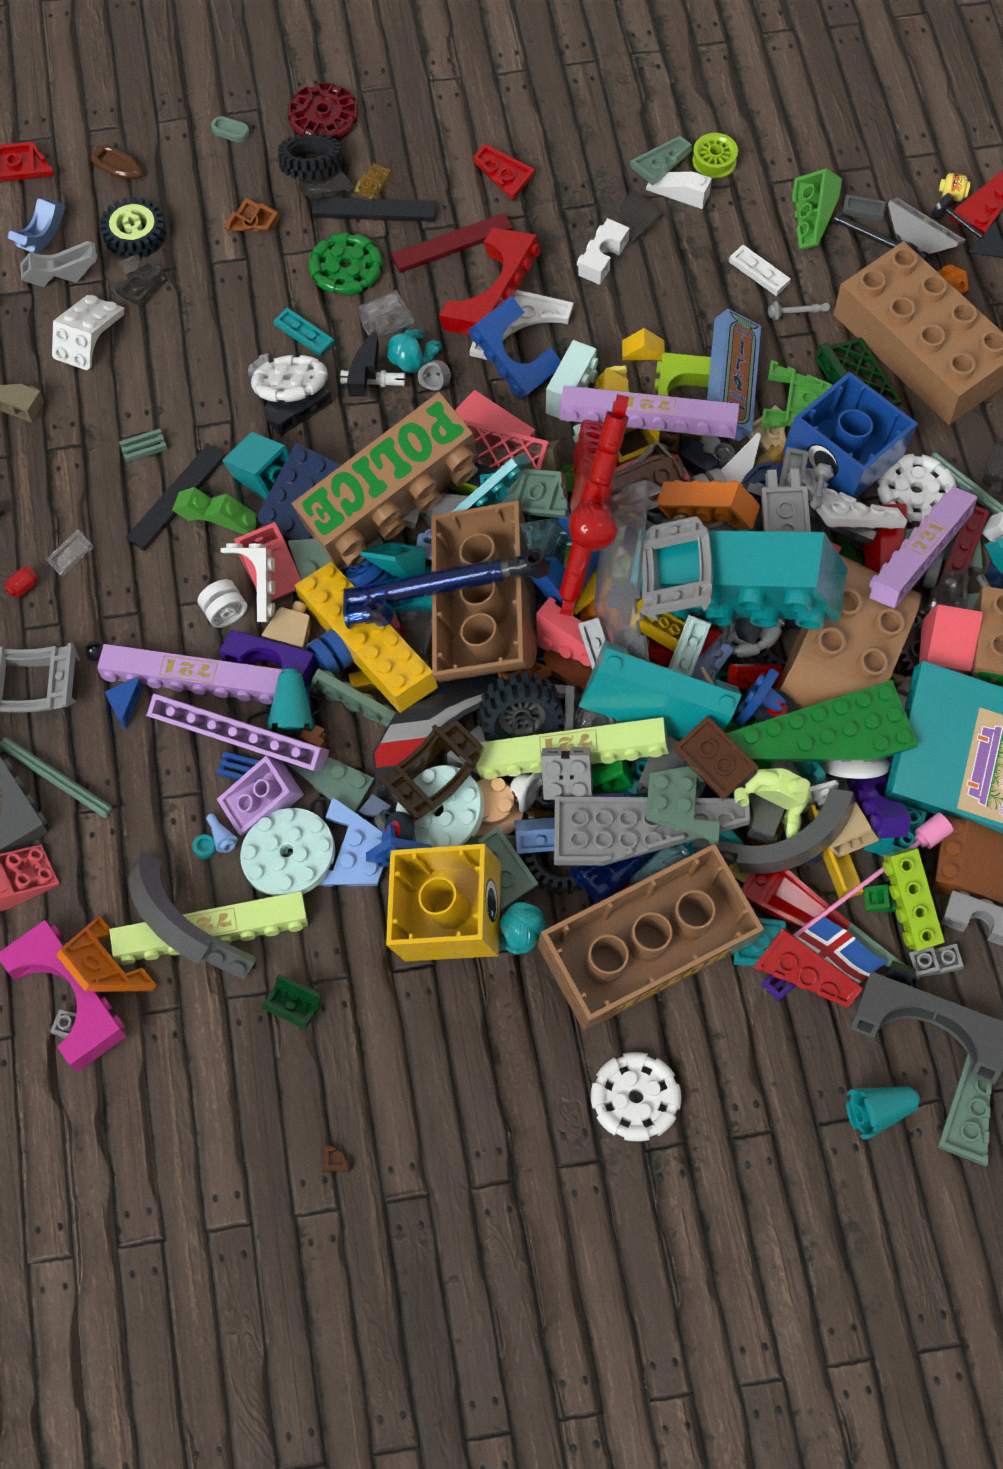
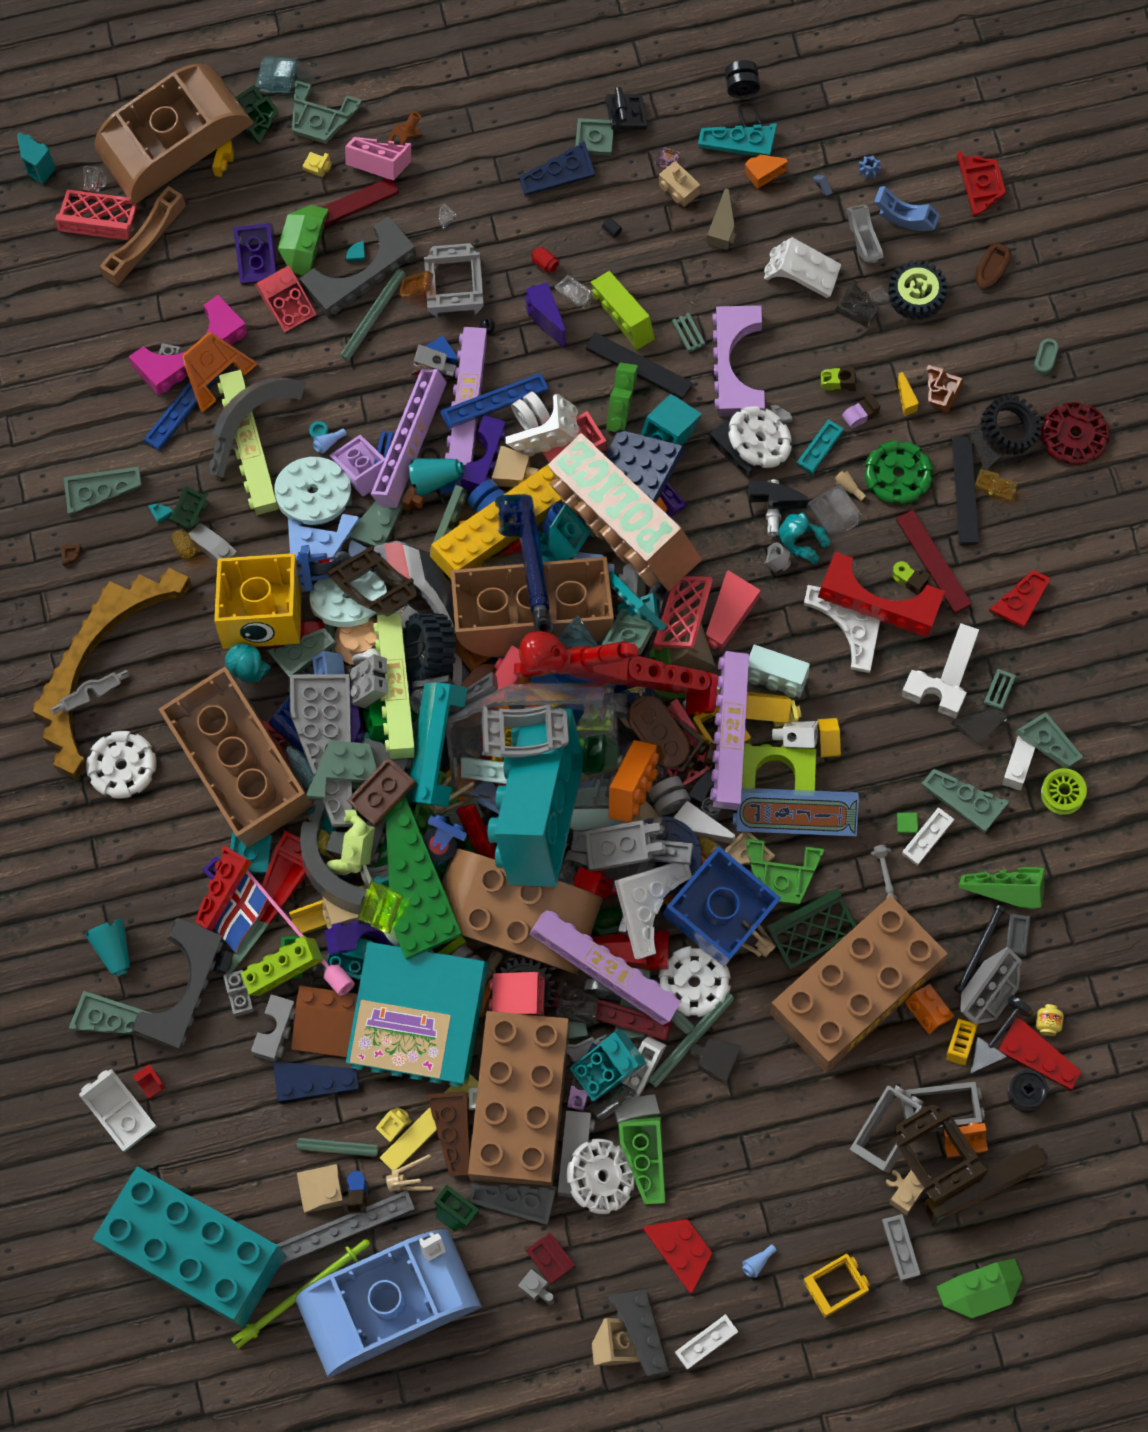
camera: 90 degrees right, 5 degrees up
blue arch [468,295,561,399] -> none
light grey piece [810,463,834,510] -> none
none -> pearl gold arch [32,568,191,780]
none -> light grey piece [50,670,129,715]
none -> sand green wing [63,467,142,516]
none -> blue tile [144,370,224,452]
none -> teal tile [148,504,173,524]
none -> clear yellow brick [171,529,196,559]
none -> light grey slope [187,523,239,564]
none -> clear neon green slope [357,881,403,934]
none -> clear orange plate [399,271,433,298]
none -> light grey torso [411,344,456,377]
none -> blue tile [440,373,549,429]
none -> dark purple slope [524,282,567,348]
none -> lime wedge [591,271,655,351]
none -> lavender arch [713,306,765,417]
none -> white torso [772,721,819,748]
none -> leg [821,367,856,391]
none -> tan cone [834,471,866,501]
none -> leg [842,393,880,428]
none -> leg [893,561,930,595]
none -> yellow slope [897,372,919,416]
none -> bright green tile [897,813,918,834]
none -> sand green wing [921,769,1009,833]
none -> white slope [941,623,979,686]
none -> yellow slope [946,1019,978,1065]
none -> sand green tile [983,669,1016,712]

